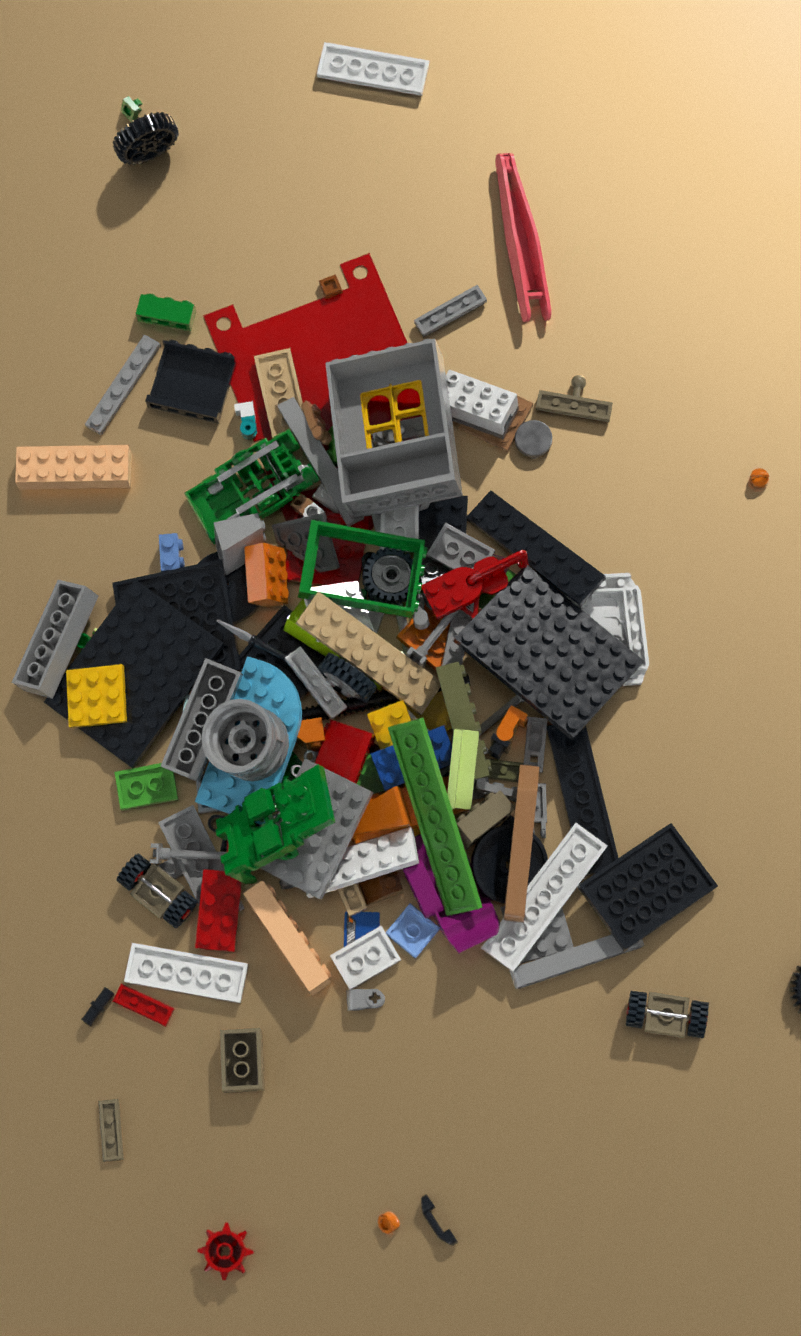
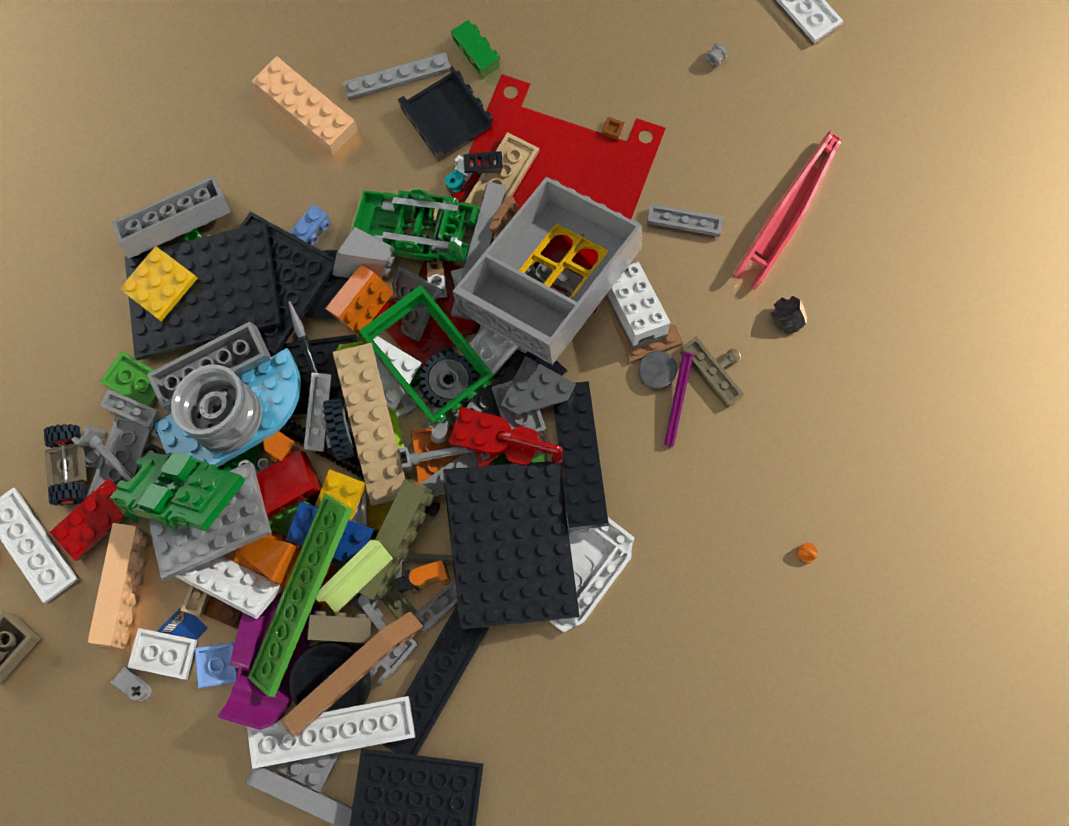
camera: 40 degrees right, 0 degrees up
none -> light grey plate [100,389,160,429]
none -> black slope [463,151,503,174]
none -> dark grey plate [499,356,576,416]
none -> magenta axle [664,351,696,447]
none -> light grey wheel [705,43,728,67]
none -> black hair [770,296,807,334]

